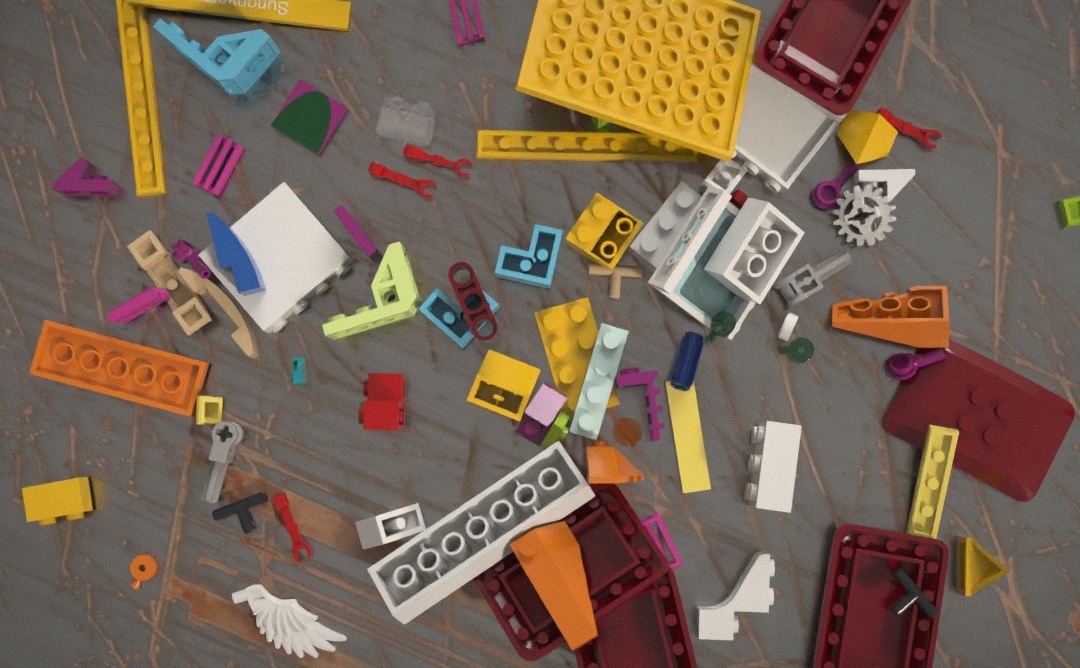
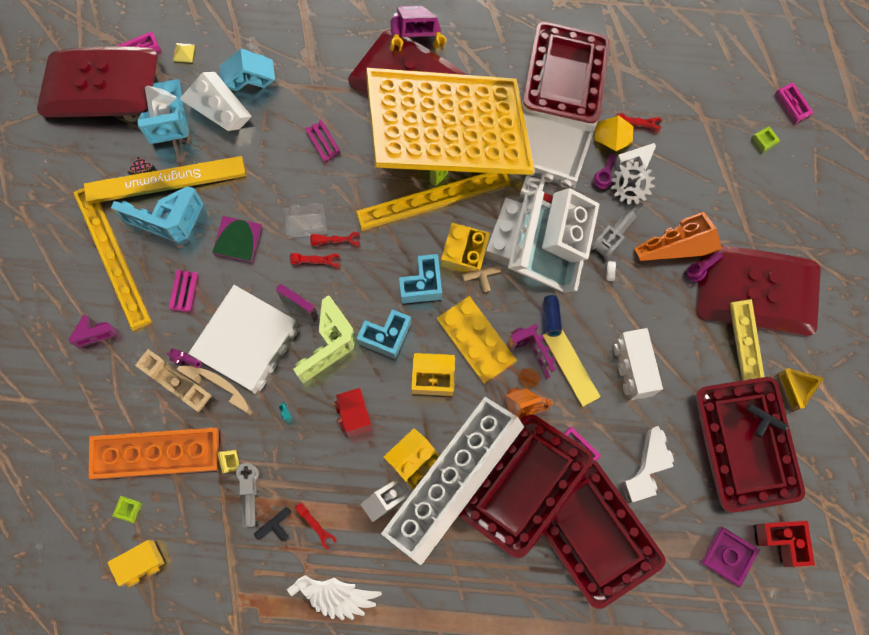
camera: 25 degrees left, 10 degrees down
dark pink tile [107,287,170,323] -> none
orange piece [130,554,157,590] -> none
blue slope [206,212,266,296] -> none
dark red beam [448,262,499,343] -> none
orange wedge [510,521,598,651] -> none
slope [515,383,568,446] -> none
lime plate [541,411,570,448] -> none
light aqua plate [569,323,629,440] -> none
clear green piece [706,311,736,343] -> none
clear green piece [779,337,814,363] -> none
none -> lime tile [112,496,142,523]
none -> yellow slope [383,429,440,491]

